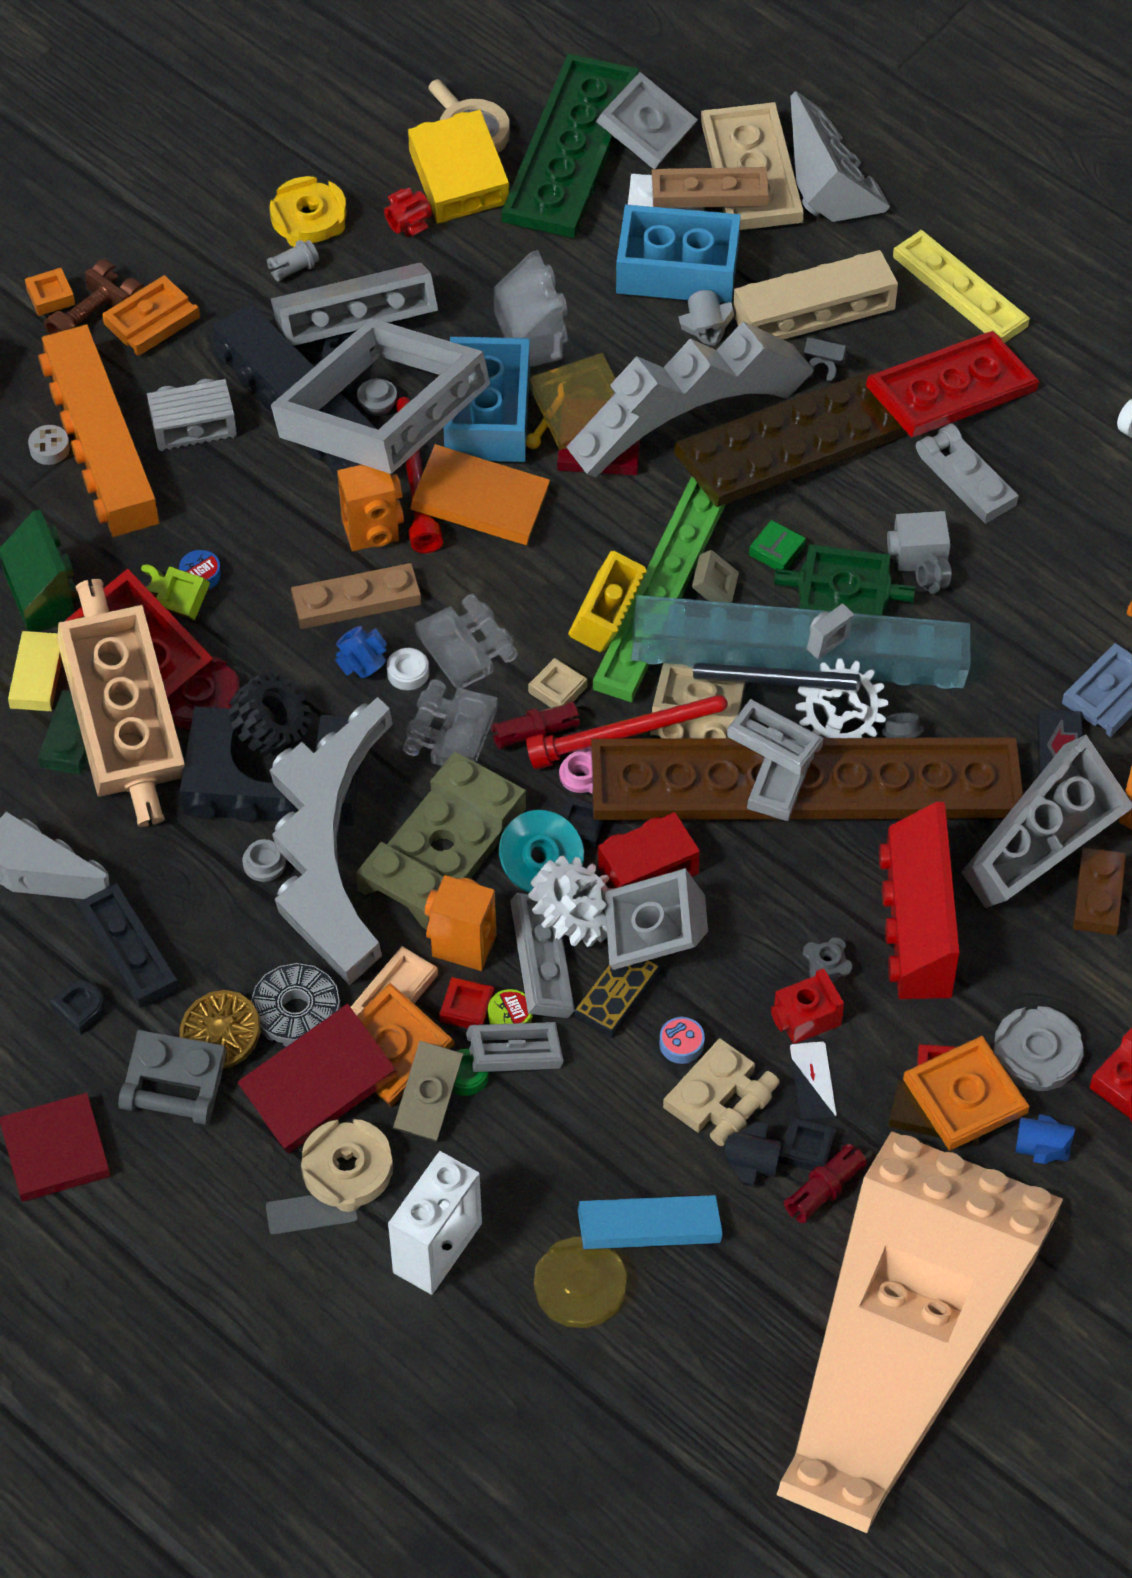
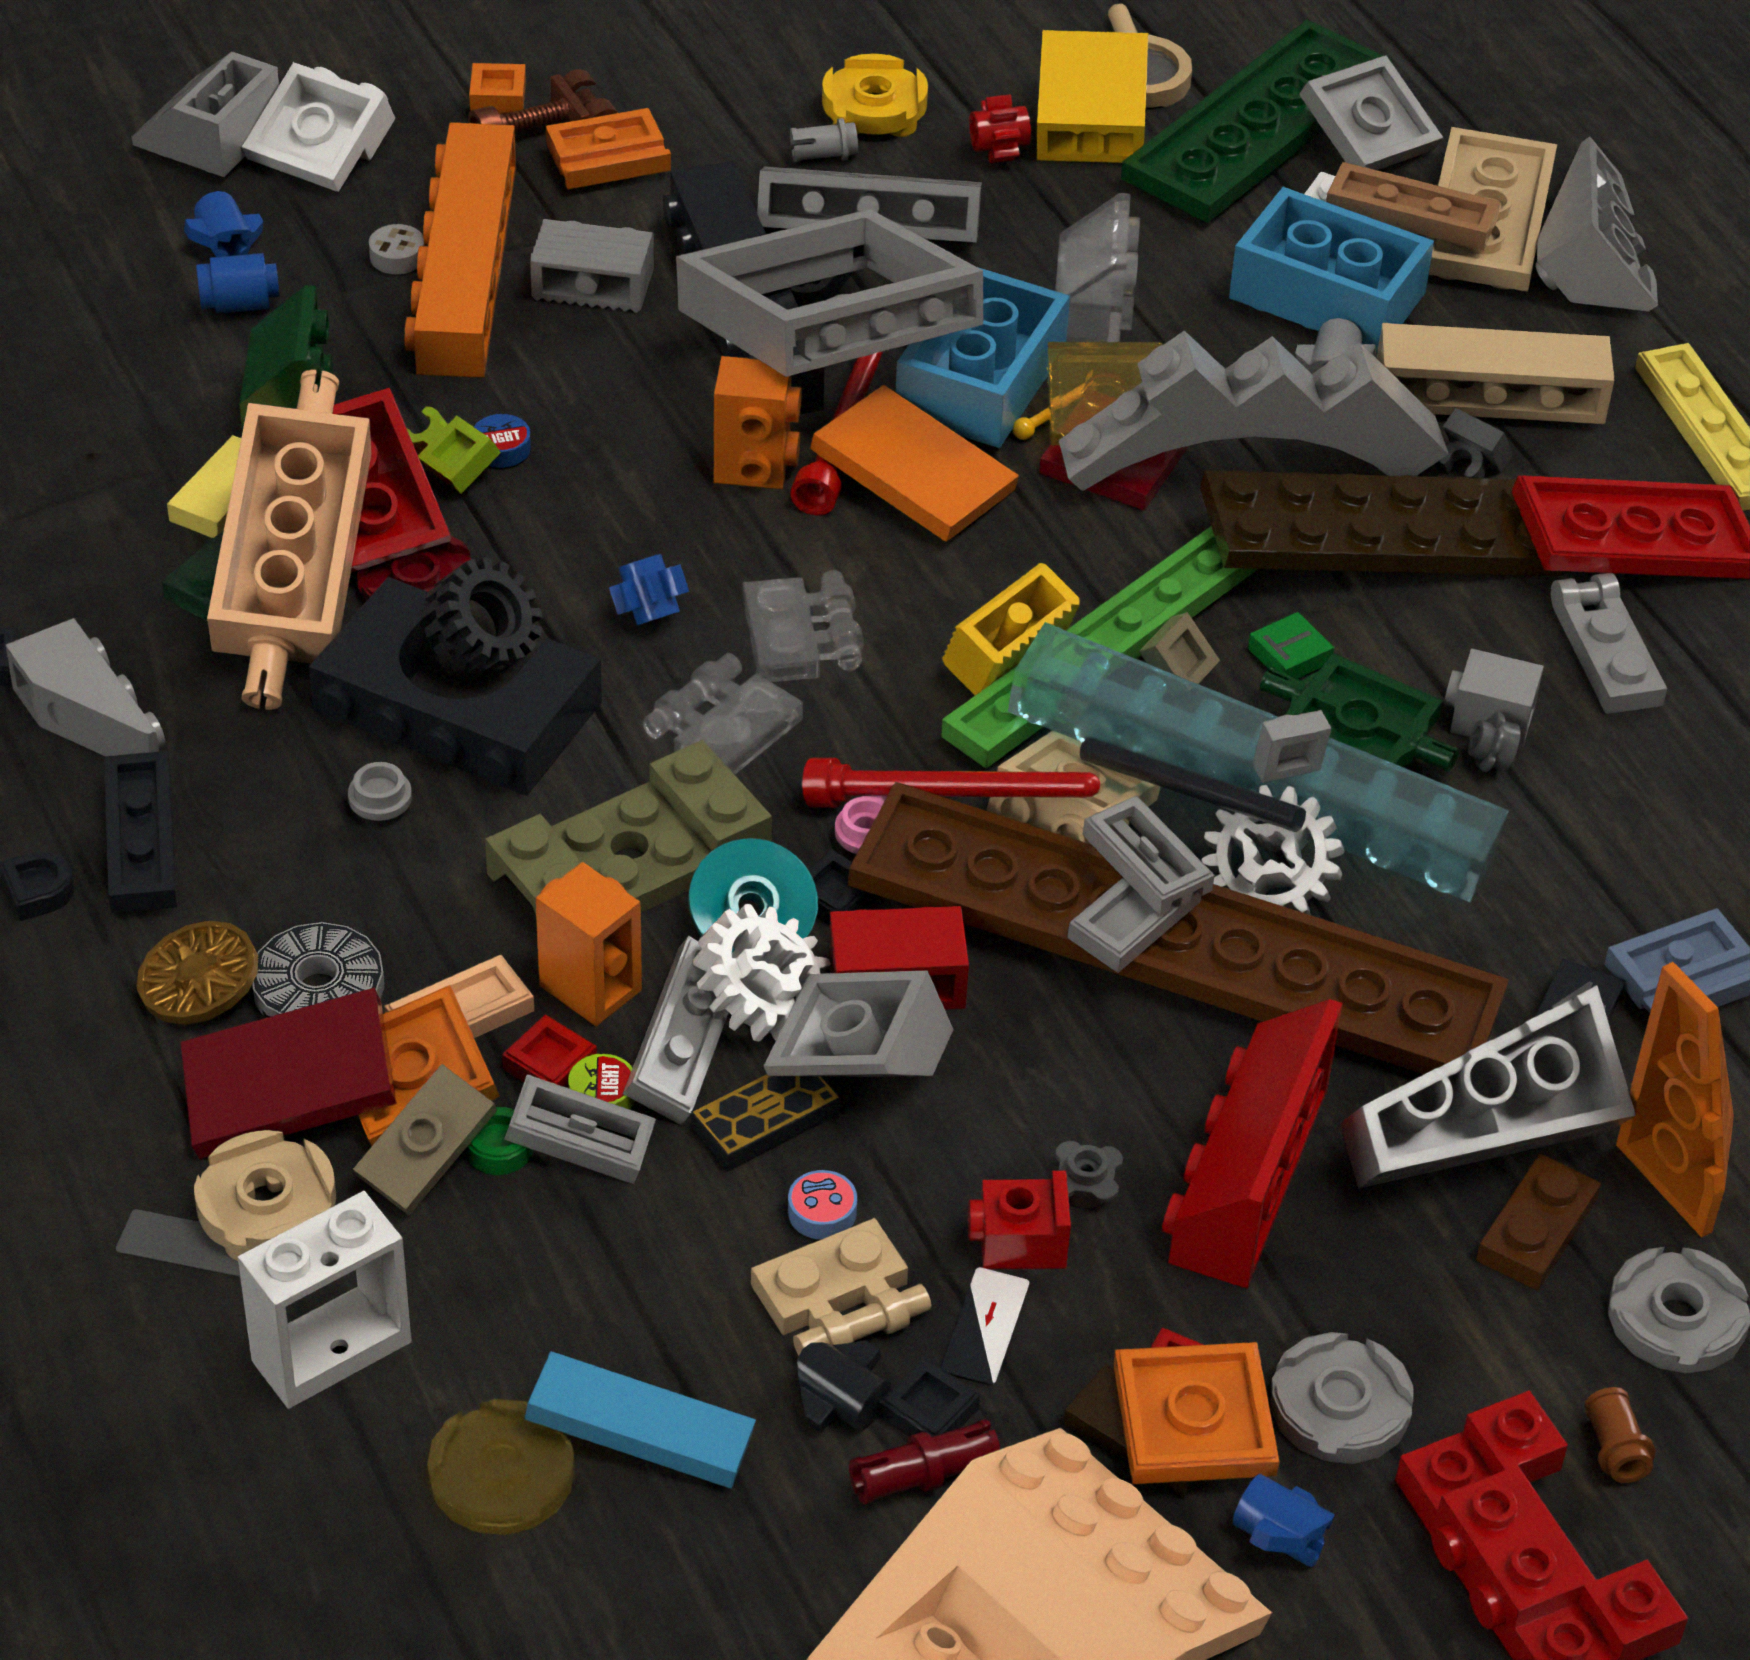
camera: 20 degrees right, 10 degrees down
dark grey plate [119,1030,227,1125] -> none
light grey arch [270,697,393,985] -> none
medium nougat plate [291,563,421,629] -> none
white tile [387,648,429,690] -> none
dark red pin [491,701,580,750] -> none
tan tile [528,658,587,708] -> none
dark grey plate [882,713,924,738] -> none

